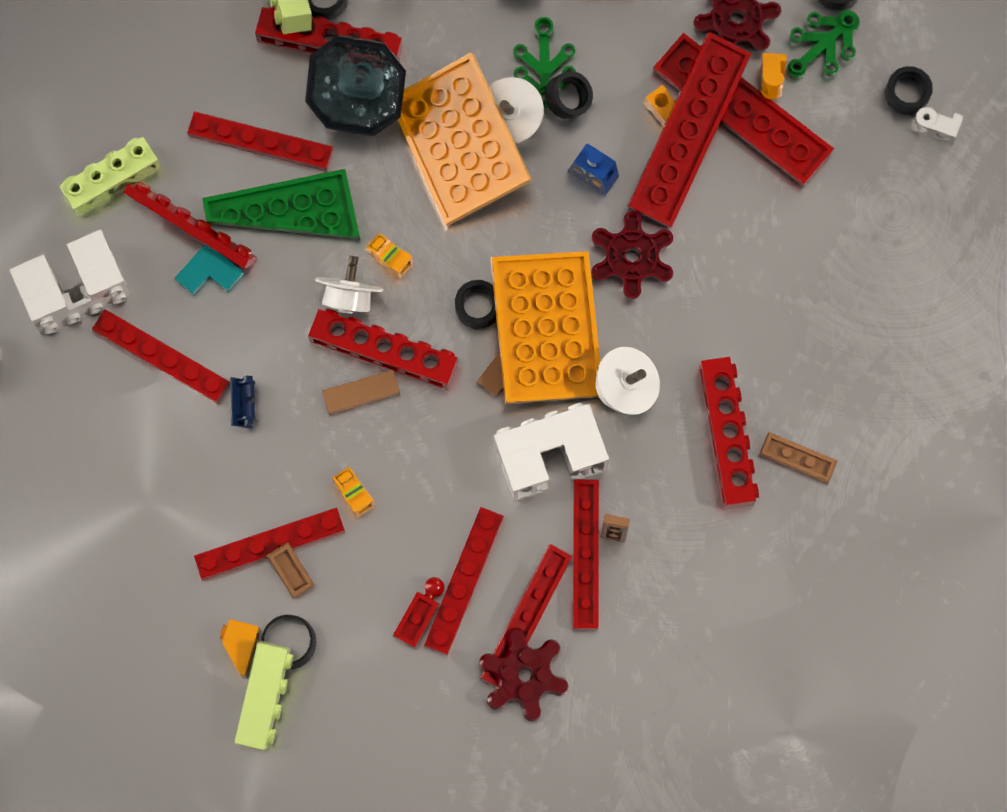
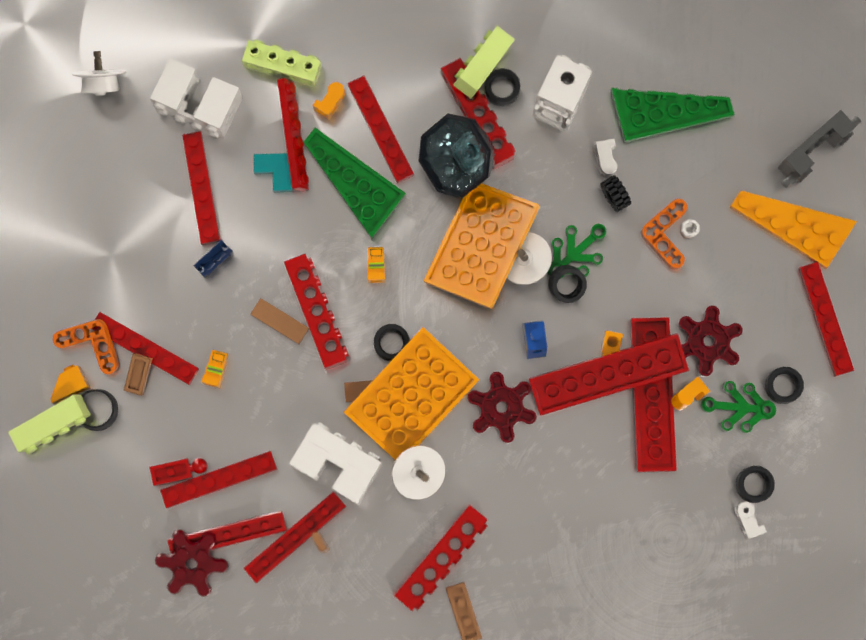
camera: 45 degrees right, 5 degrees up
white piece [315,255,384,314] -> none
none -> orange beam [53,319,119,374]
none -> light orange leg [313,82,345,120]

